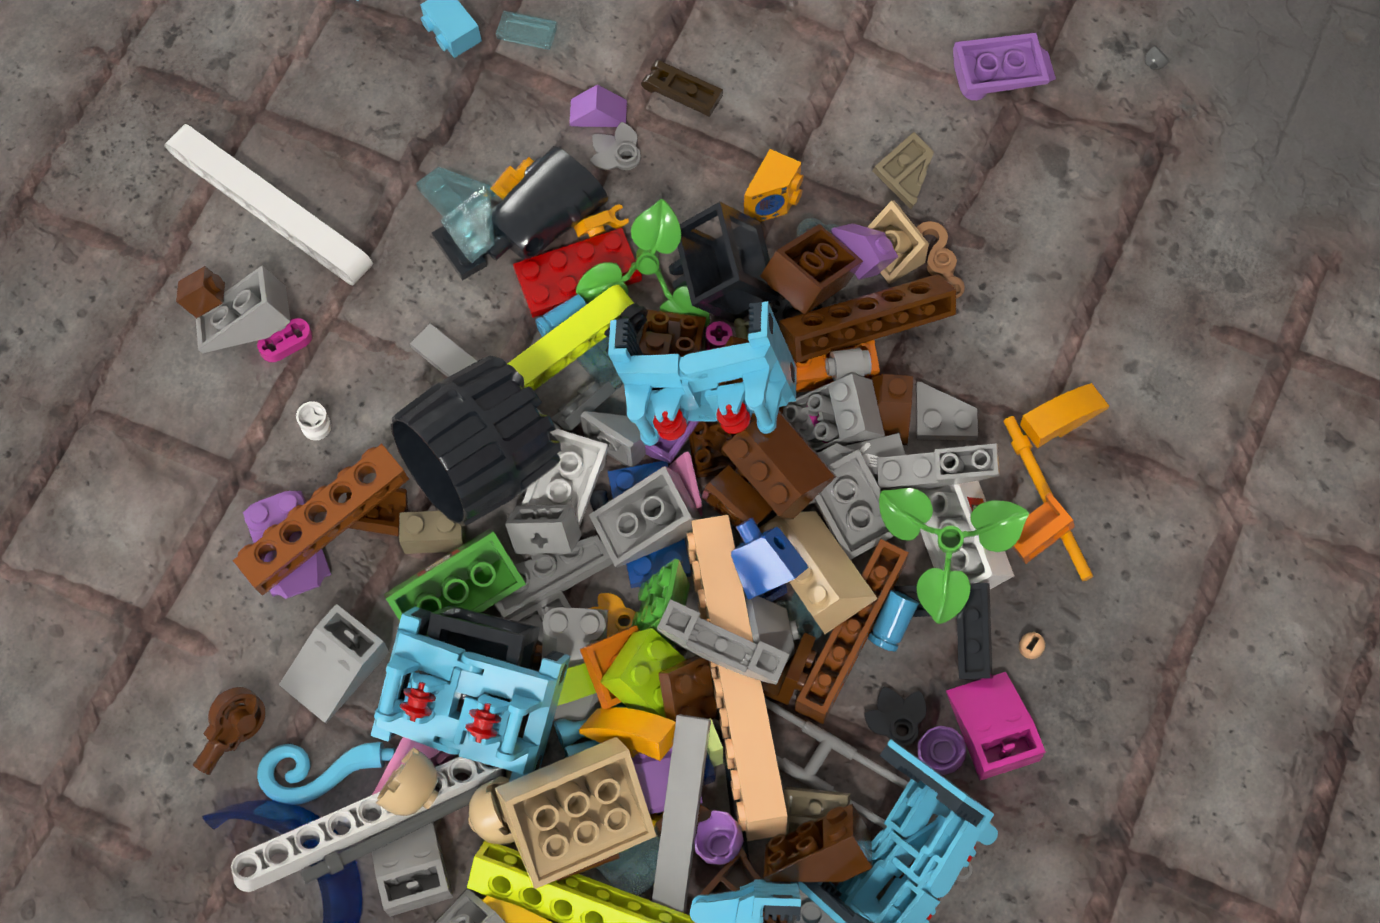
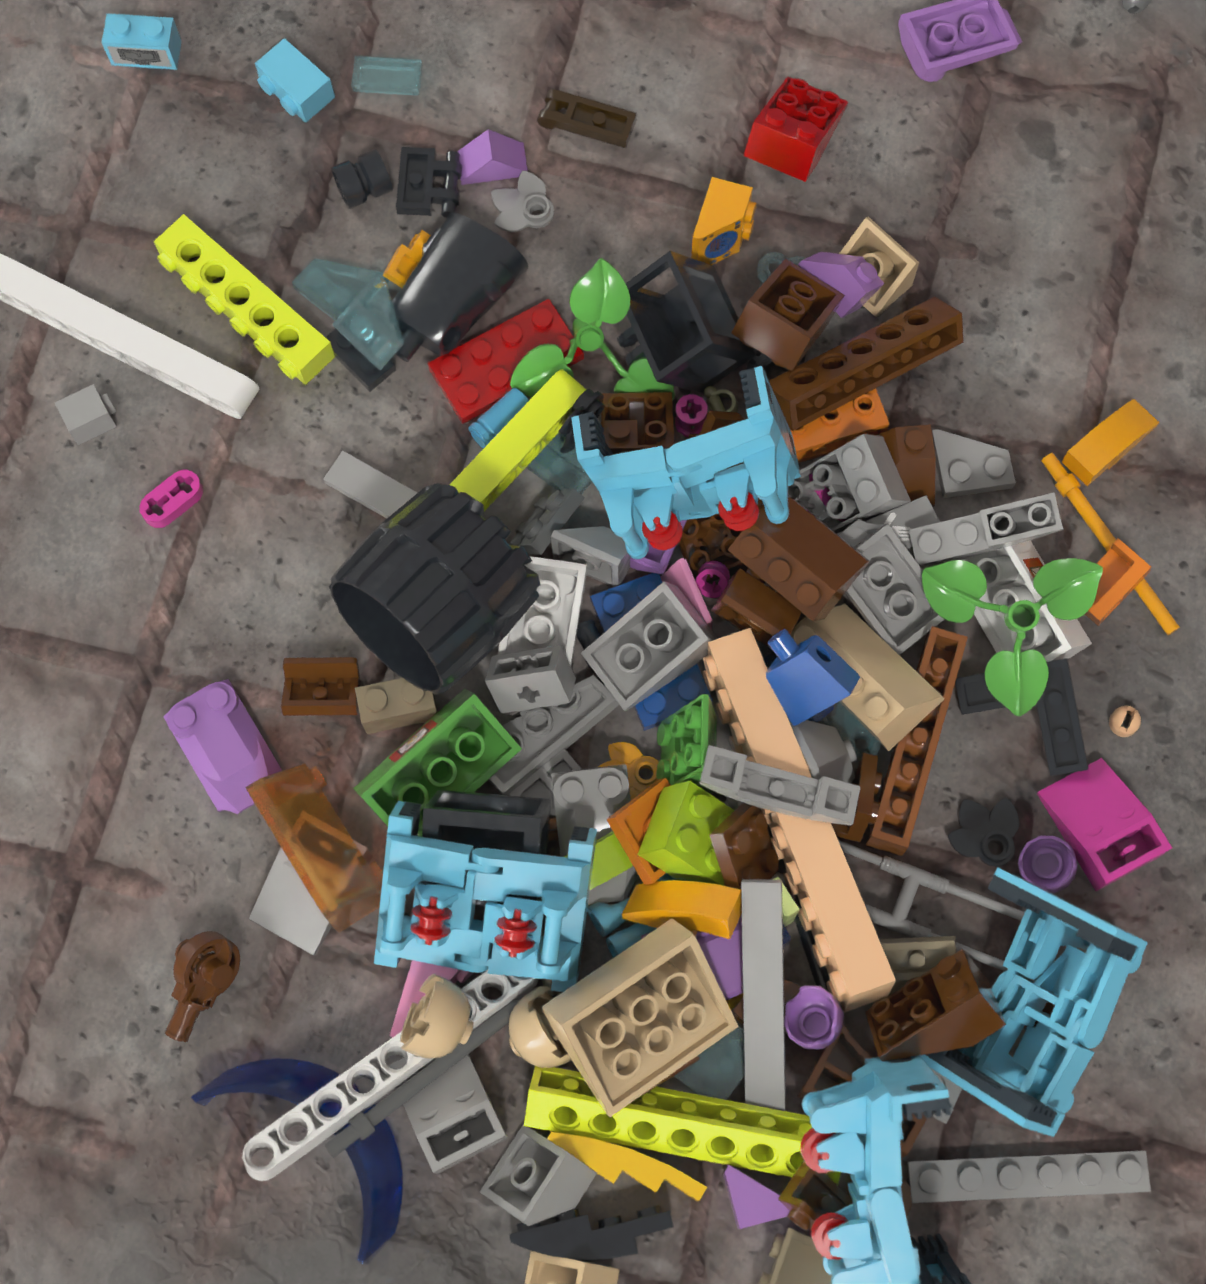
camera: 10 degrees left, 5 degrees up
reddish brown brick [176,266,225,319] -> none
light grey slope [196,265,291,353] -> none
dark orange brick [232,443,409,596] -> none
medium azure plant [257,742,396,805] -> none
white wheel [296,402,331,440] -> none
light orange plate [574,204,629,238] -> none
light grey brick [825,348,872,381] -> none
dark azure piece [868,590,919,652] -> none
dark tan wing [873,132,934,209] -> none
medium nougat piece [916,221,965,299] -> none
none -> light grey brick [55,384,117,445]
none -> neon yellow brick [154,214,335,385]
none -> clear orange windscreen [245,763,383,933]
none -> black wheel [331,149,393,209]
none -> black plate [396,147,462,218]
none -> dark pink bush [696,561,730,598]
none -> red slope [744,77,849,182]

